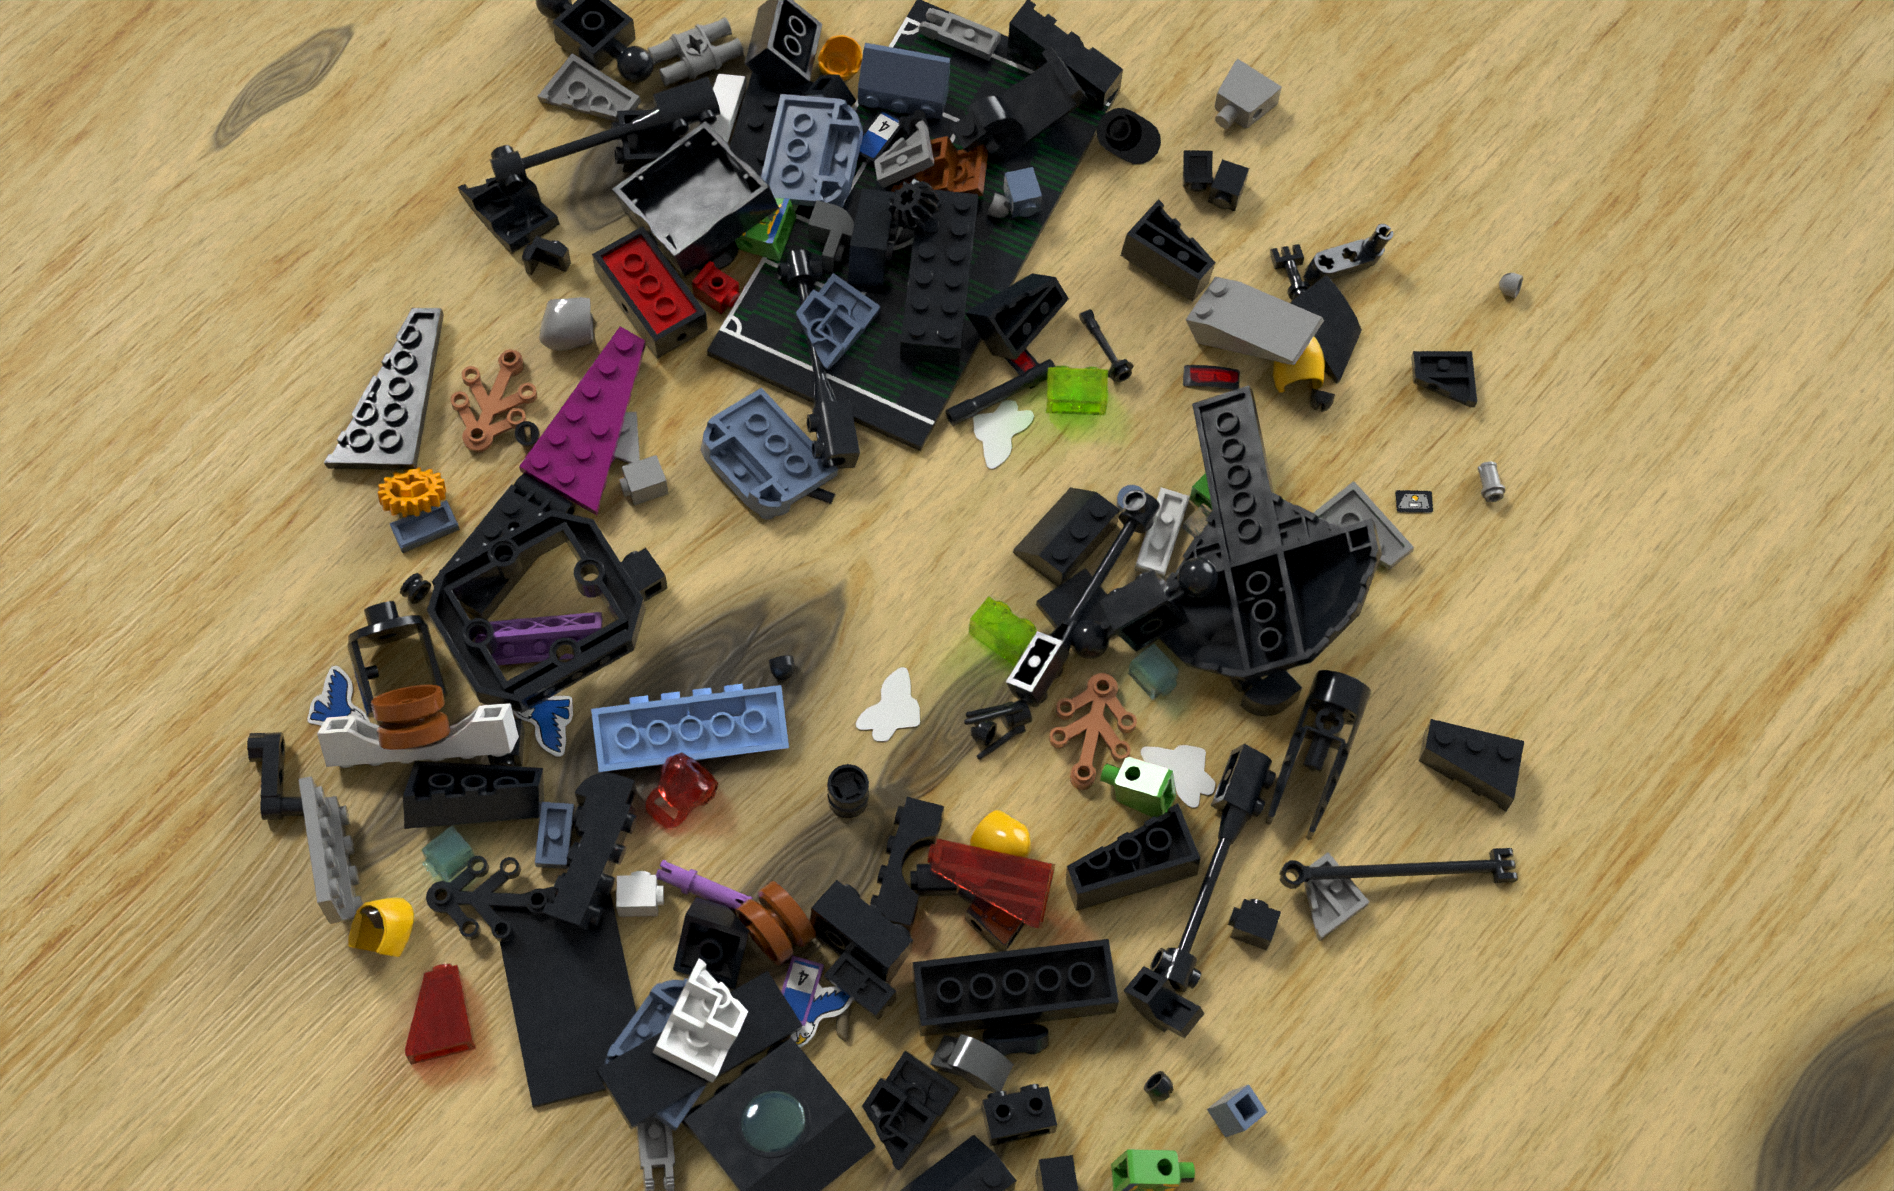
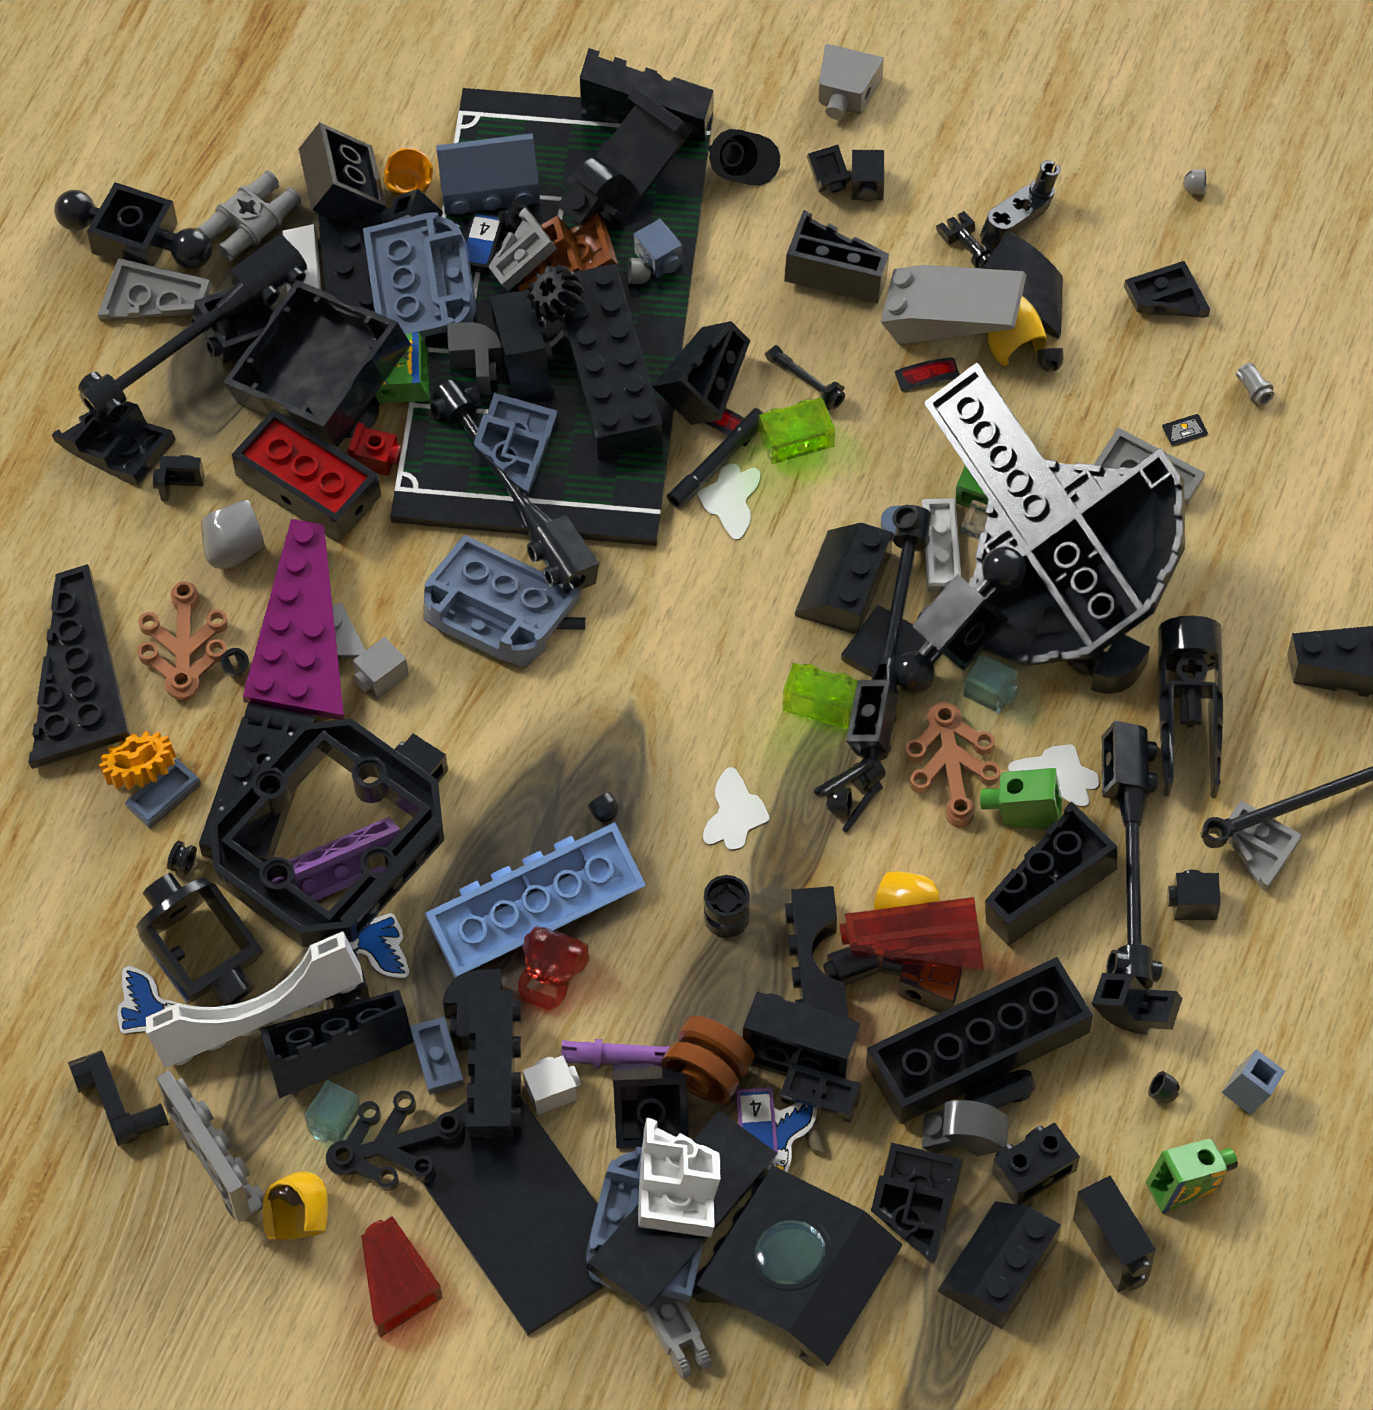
camera: 15 degrees left, 5 degrees down
dark orange wheel [371,685,450,750] -> none
light grey hinge [918,8,1001,61] -> none

